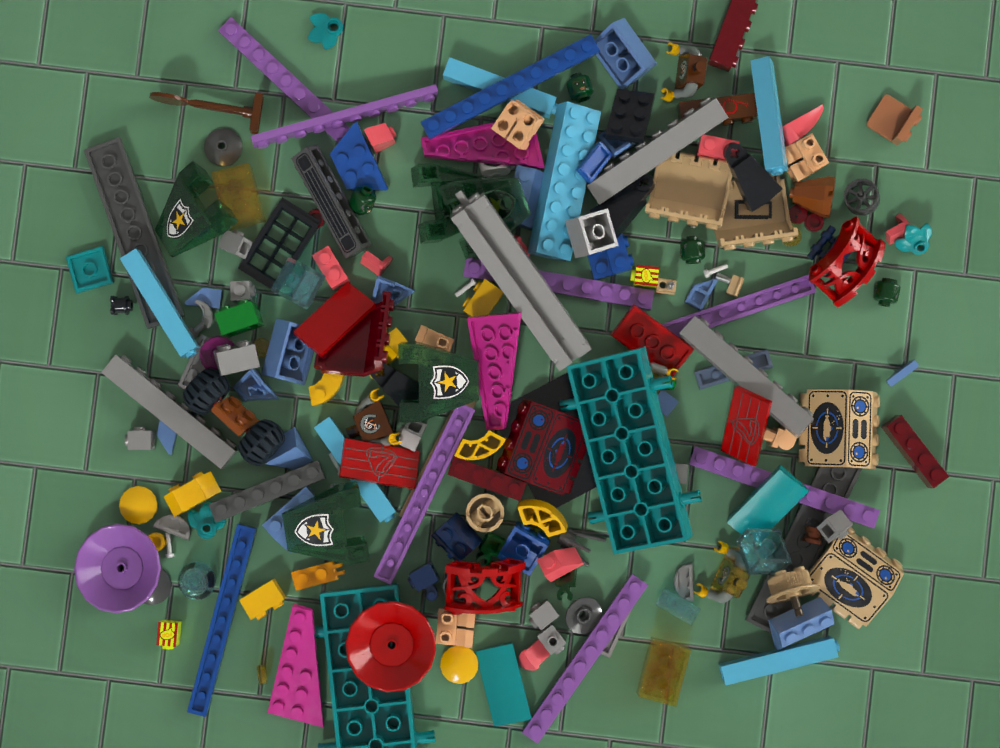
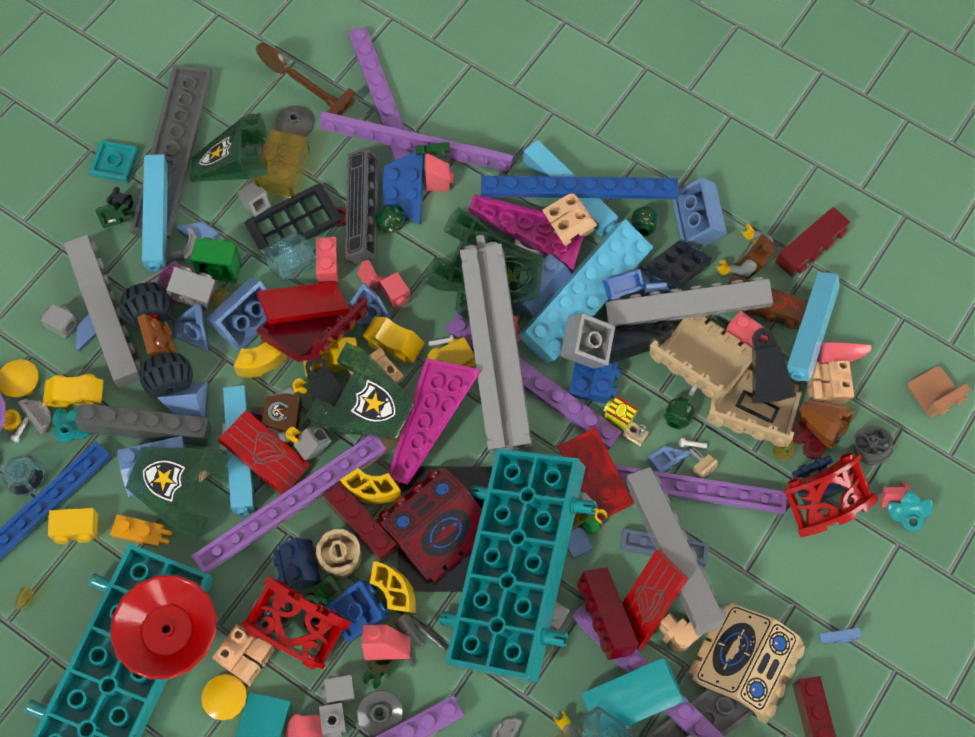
camera: 25 degrees right, 20 degrees down
light grey brick [230,281,256,303] -> none
dark pink wing [267,604,325,727] -> none
teal plate [308,13,344,50] -> none
dark blue brick [408,561,440,601] -> none
dark green head [873,278,901,307] -> none
none -> dark green plate [95,202,134,228]
none -> yellow brick [363,317,425,363]
none -> coral brick [380,272,410,309]
none -> dark green plate [415,142,450,157]
none -> dark red brick [577,567,639,660]

